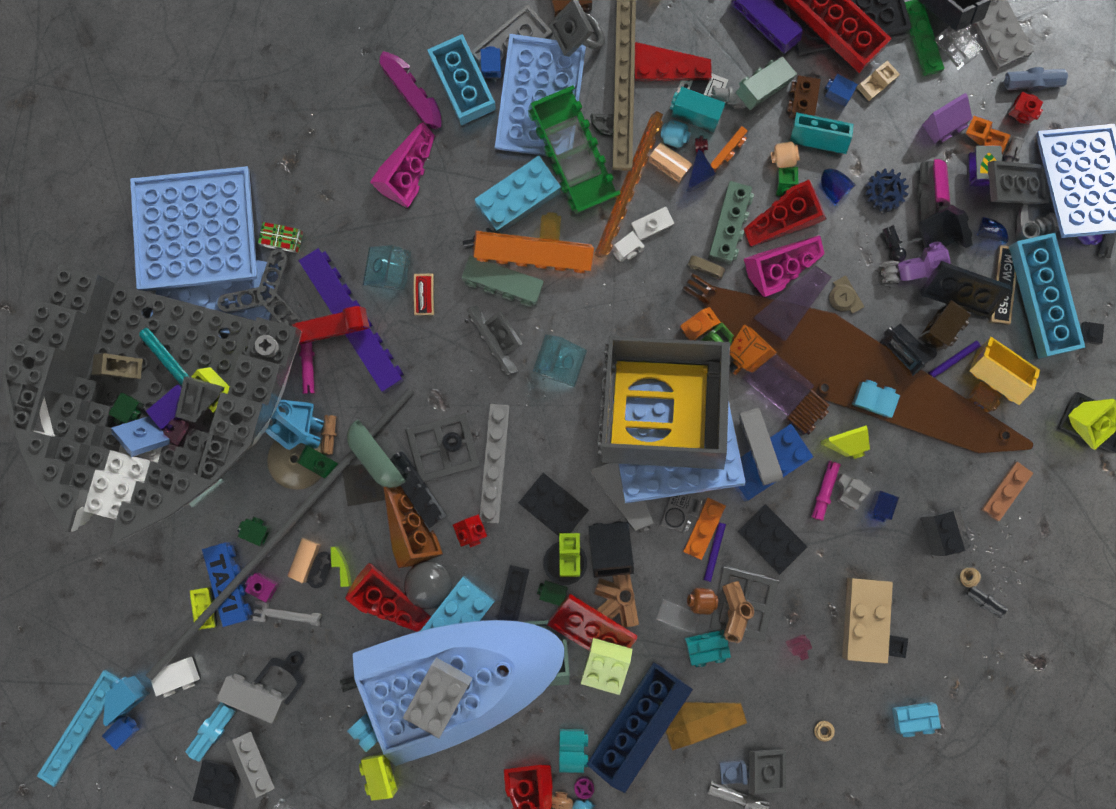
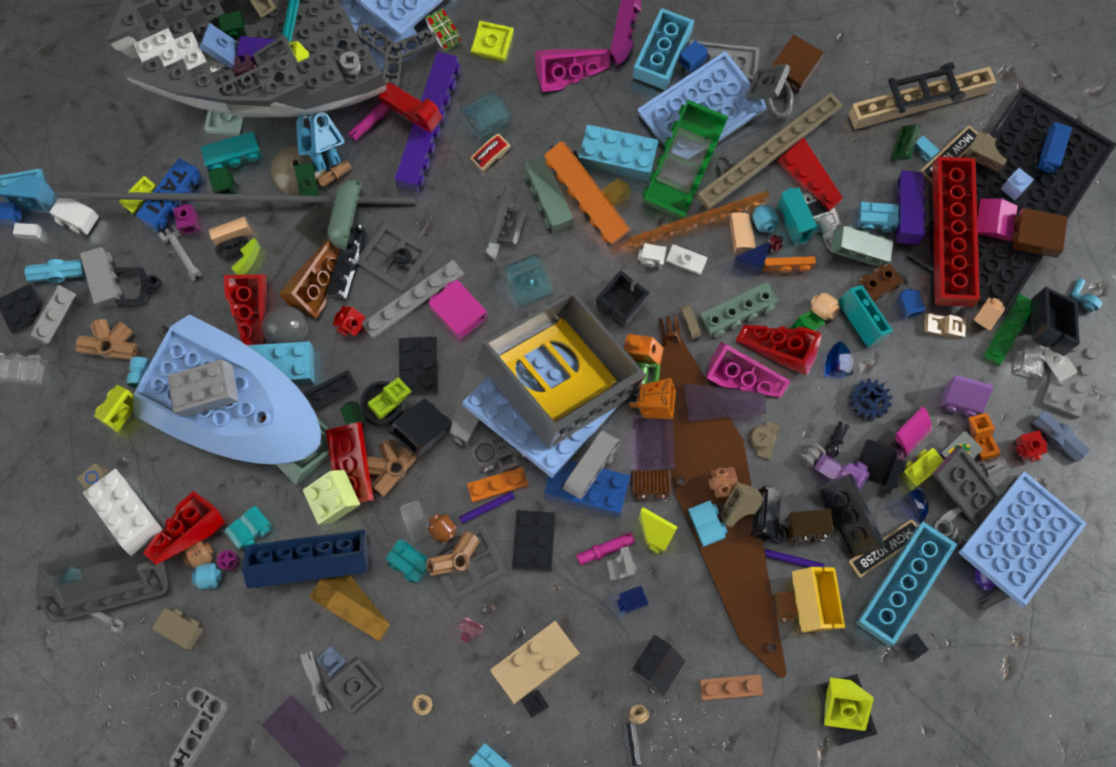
camera: 50 degrees right, 10 degrees down
none -> white piece [13,223,42,240]
none -> medium nougat piece [76,319,138,360]
none -> teal brick [200,131,263,172]
none -> dark pink brick [428,279,488,341]
none -> neon yellow tile [470,21,514,62]
none -> black piece [596,270,650,327]
none -> nougat brick [708,467,738,498]
none -> dark tan arch [719,482,764,527]
none -> medium azure brick [857,202,899,233]
none -> neon yellow brick [899,448,944,491]
none -> light nougat brick [974,298,1005,330]
none -> white plate [1040,347,1078,382]

